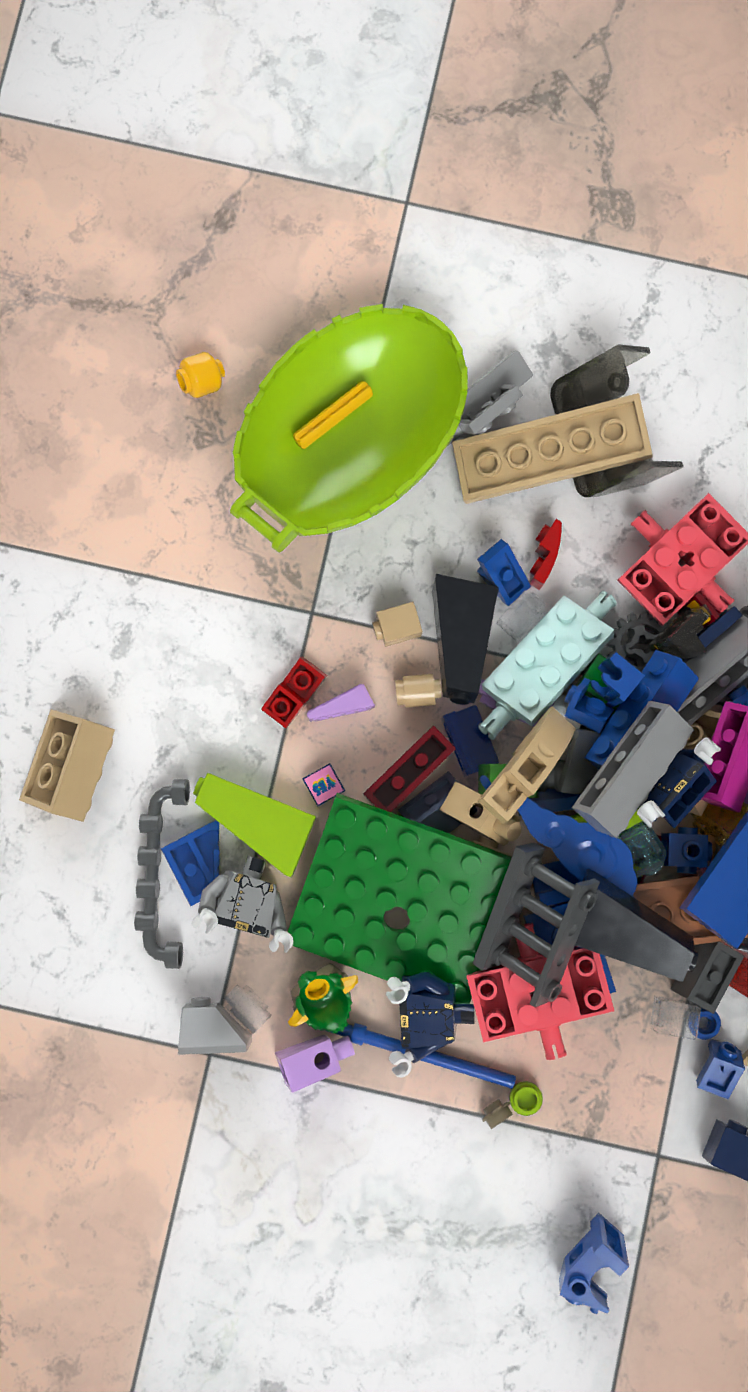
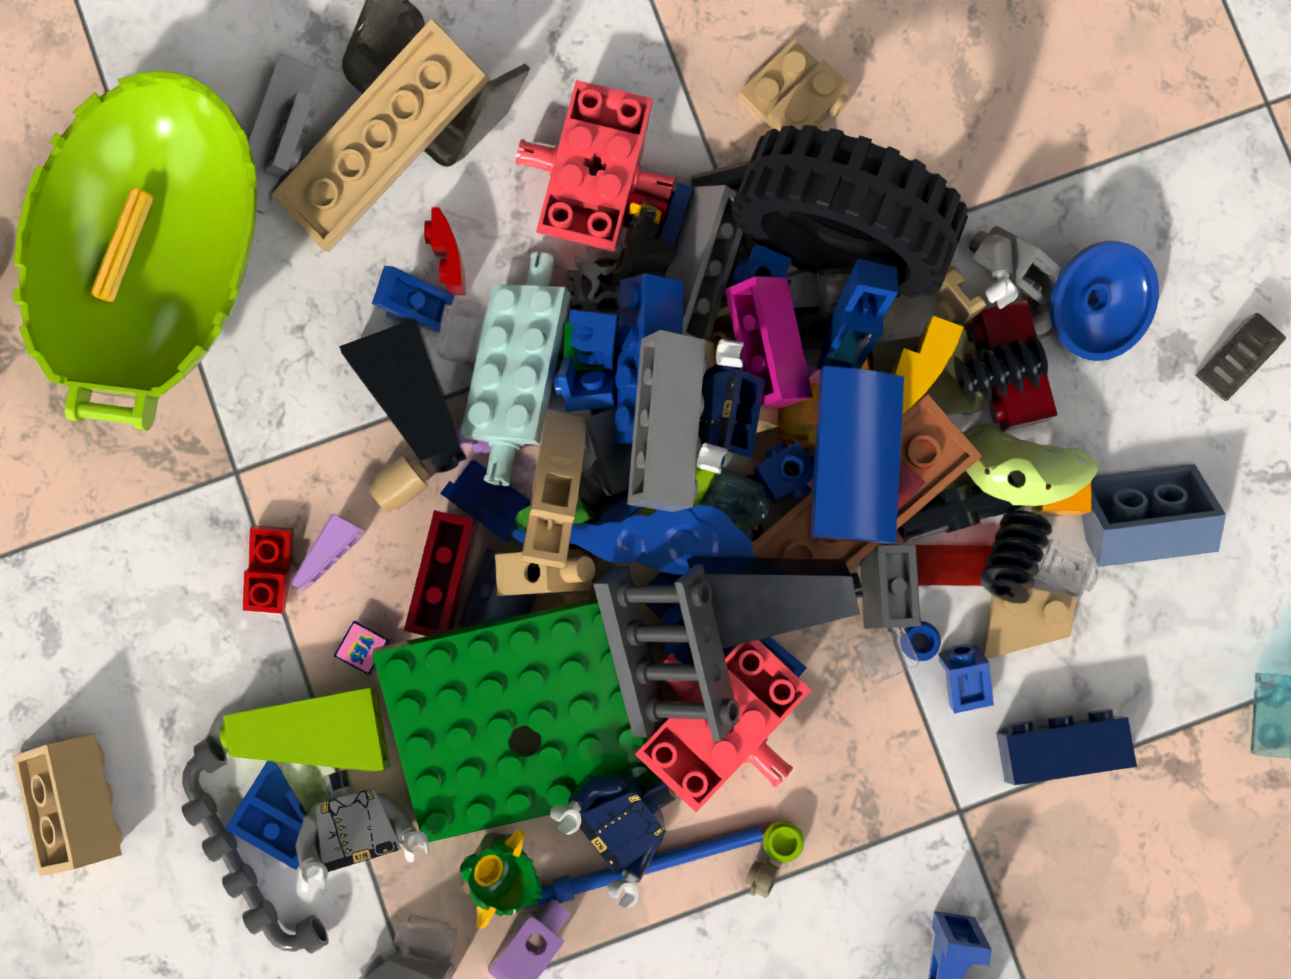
camera: 30 degrees left, 0 degrees up
tan brick [372,602,423,647] -> none

